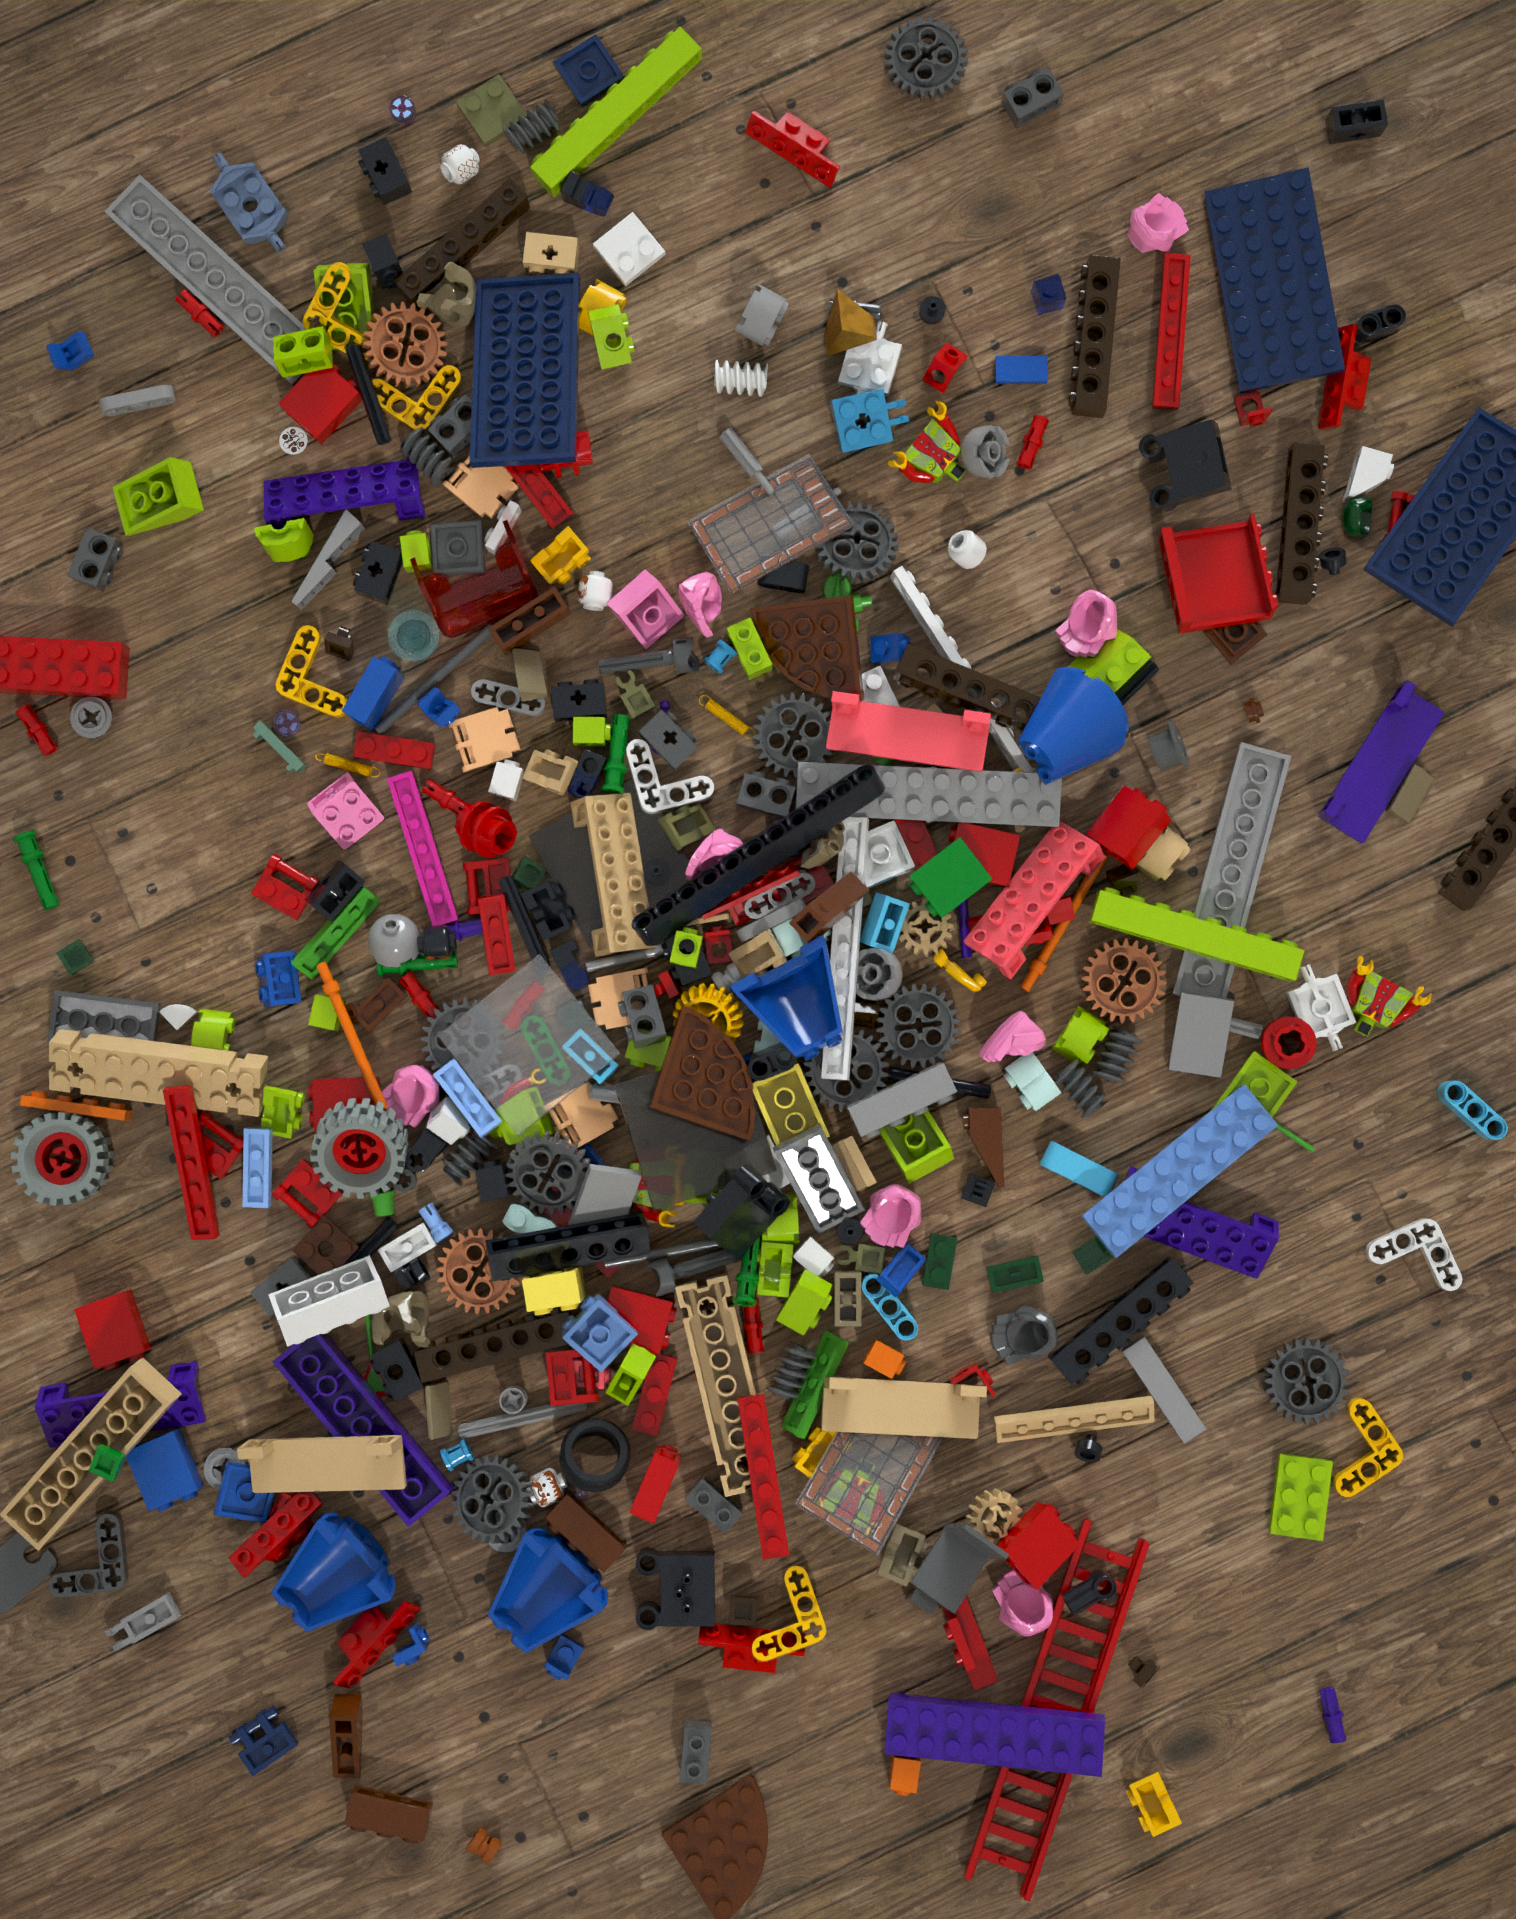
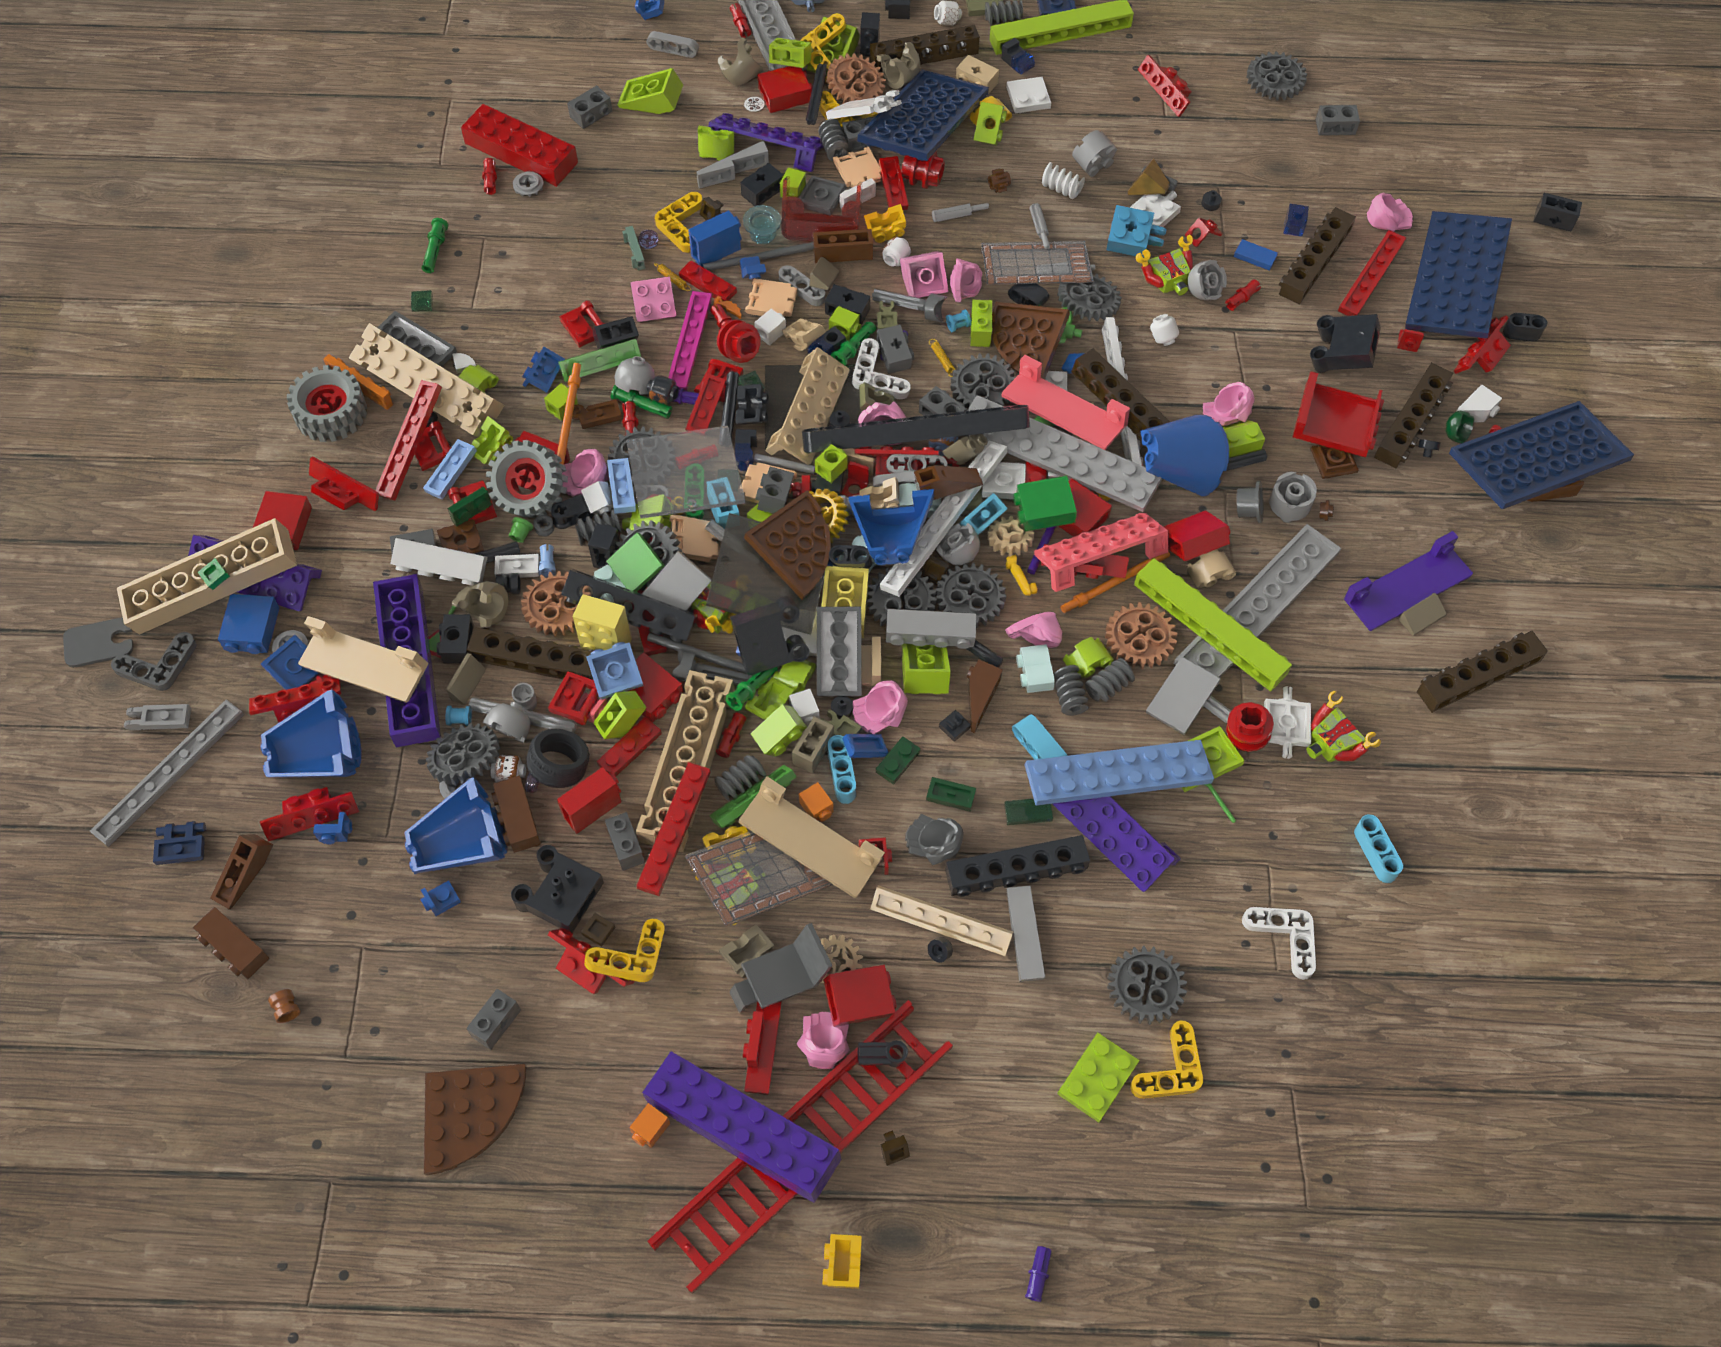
camera: 25 degrees right, 25 degrees down
none -> light grey tile [90,700,244,847]
none -> red bracket [309,456,379,511]
none -> dark green plate [447,487,492,527]
none -> light grey cylinder [483,701,530,743]
none -> bright green tile [606,532,665,592]
none -> orange piece [713,296,741,319]
none -> dark tan piece [718,37,763,86]
none -> white tile [826,90,902,119]
none -> light grey axle [932,203,989,222]
none -> reddish brown gear [988,168,1011,193]
none -> light grey brick [1269,472,1317,523]

